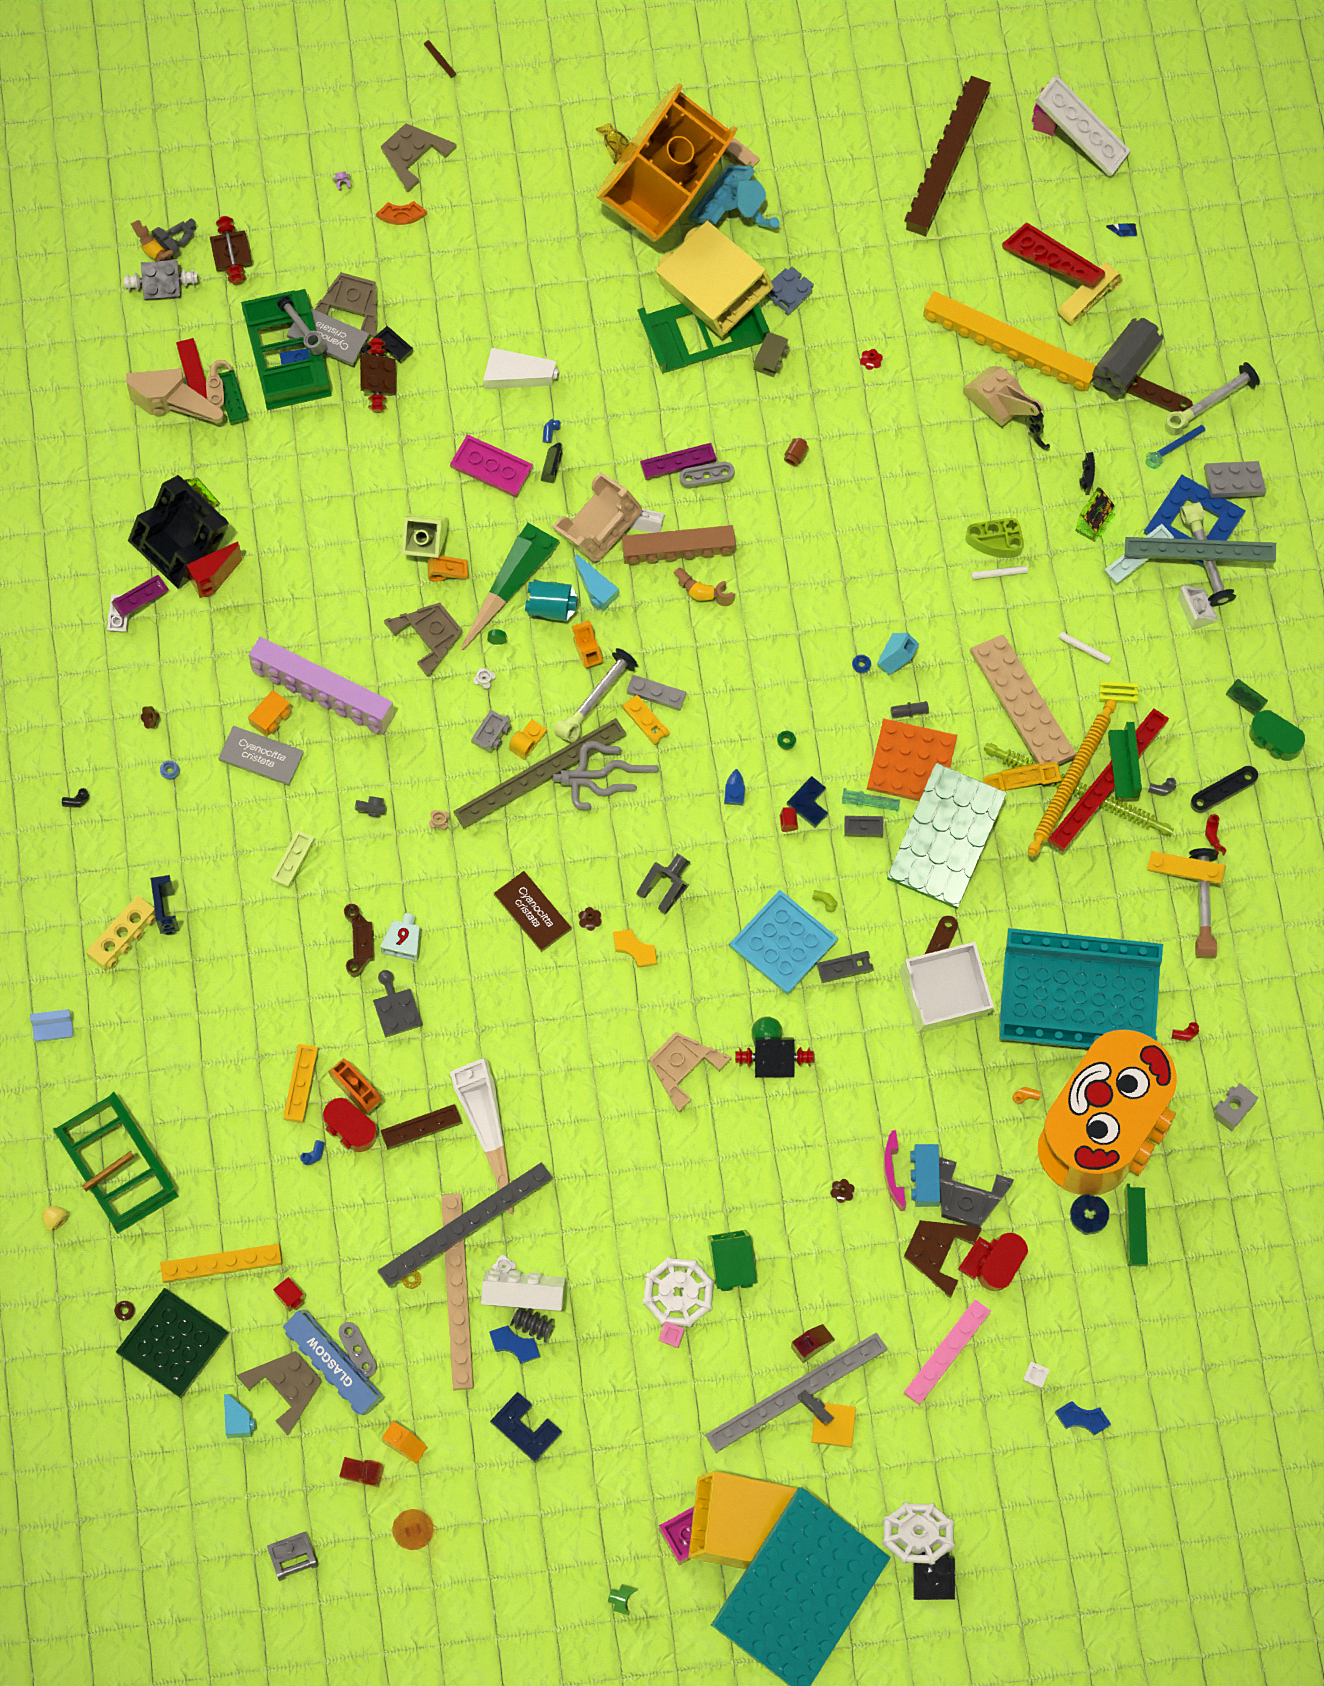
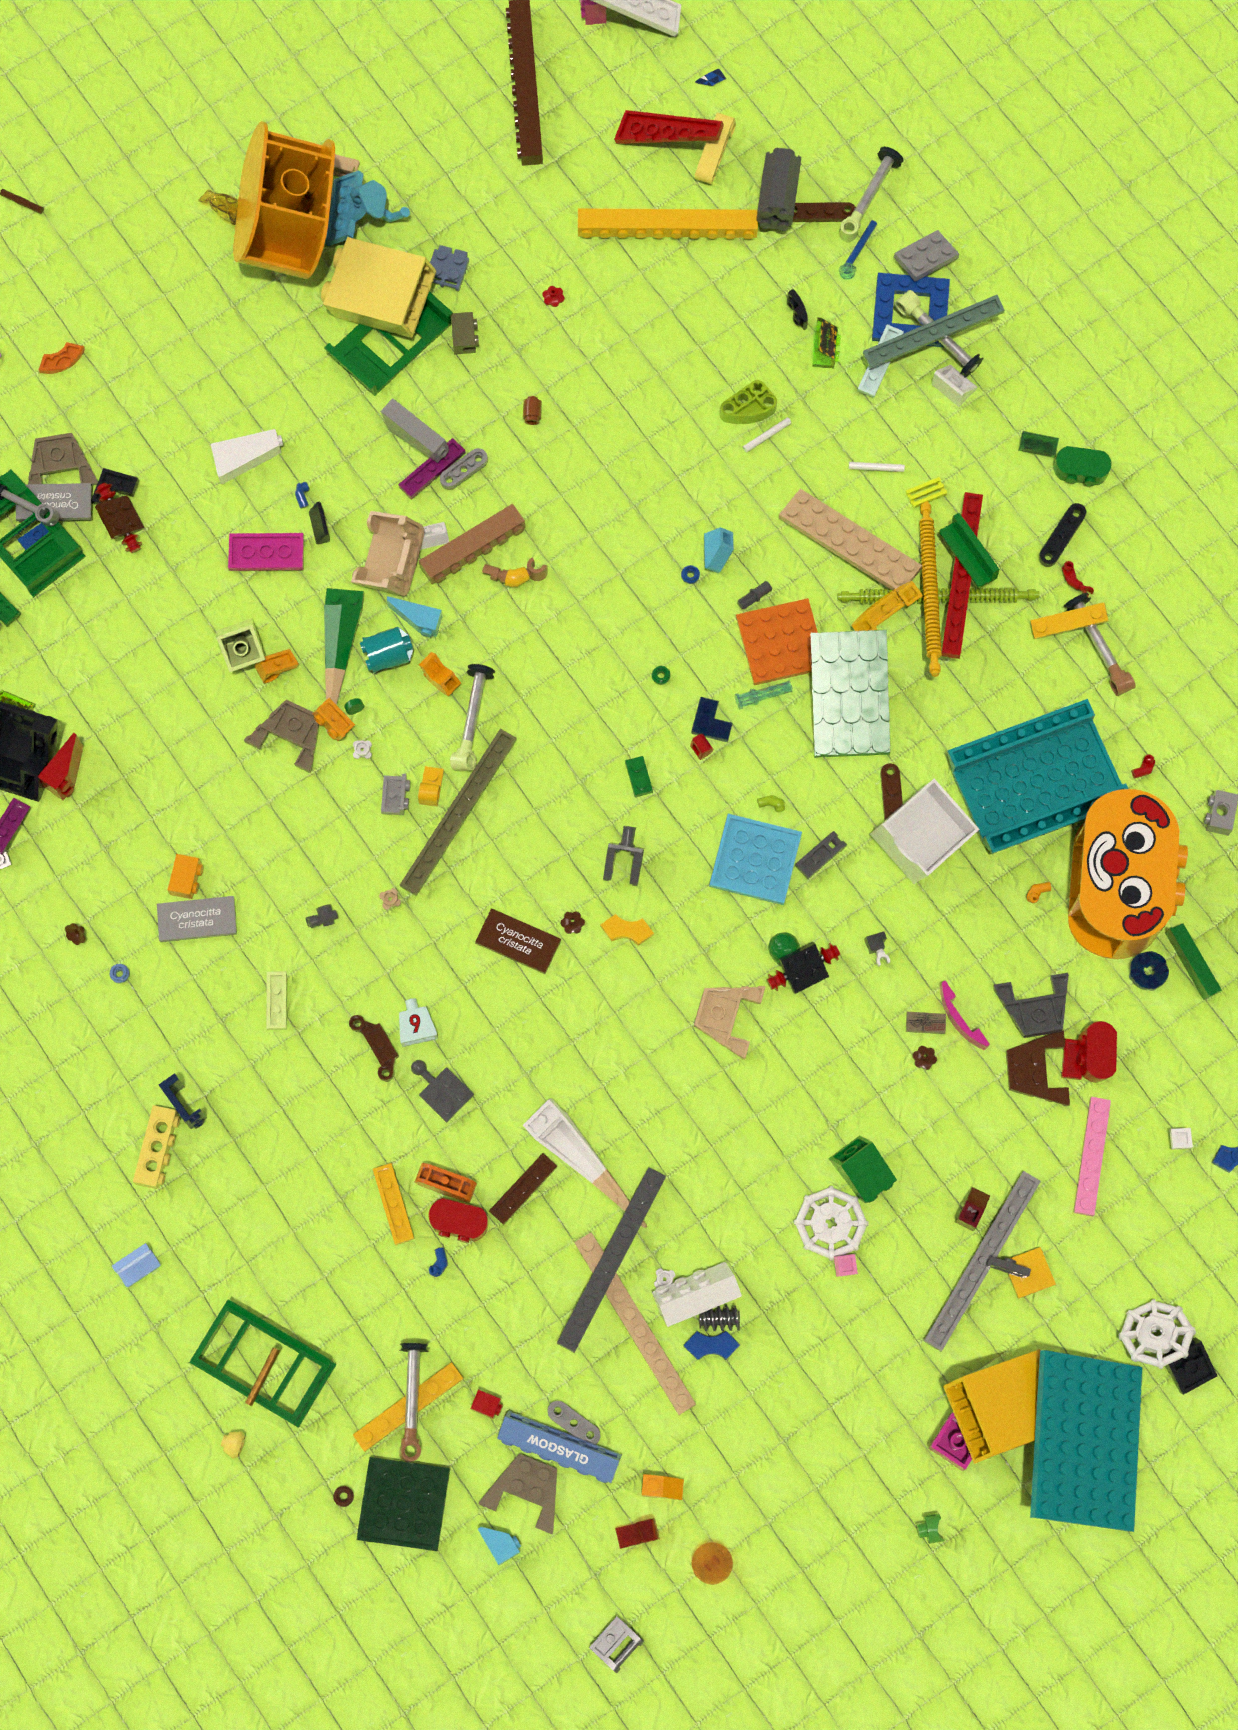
camera: 25 degrees left, 5 degrees up
black arm [62,788,89,808] -> none
lavender brick [249,637,395,735] -> none
dark tan wing [381,123,457,192] -> none
clear yellow plate [401,1270,421,1289] -> none
dark blue plate [490,1392,562,1463] -> none
light grey plant [553,741,659,810] -> none
yellow plate [622,695,670,745] -> none
light grey plate [627,675,686,711] -> none
blue plate [724,769,745,806] -> none
dark grey plate [844,816,883,837] -> none
dark azure brick [910,1144,940,1207] -> none
tan slope [963,366,1050,450] -> none
dark grey arm [1148,778,1176,796] -> none
none -> light orange bracket [312,698,355,741]
none -> light grey slope [380,398,449,463]
none -> piece [399,1343,429,1462]
none -> green plate [625,756,653,797]
none -> pearl dark grey piece [864,931,890,967]
none -> dark tan tile [906,1012,946,1034]

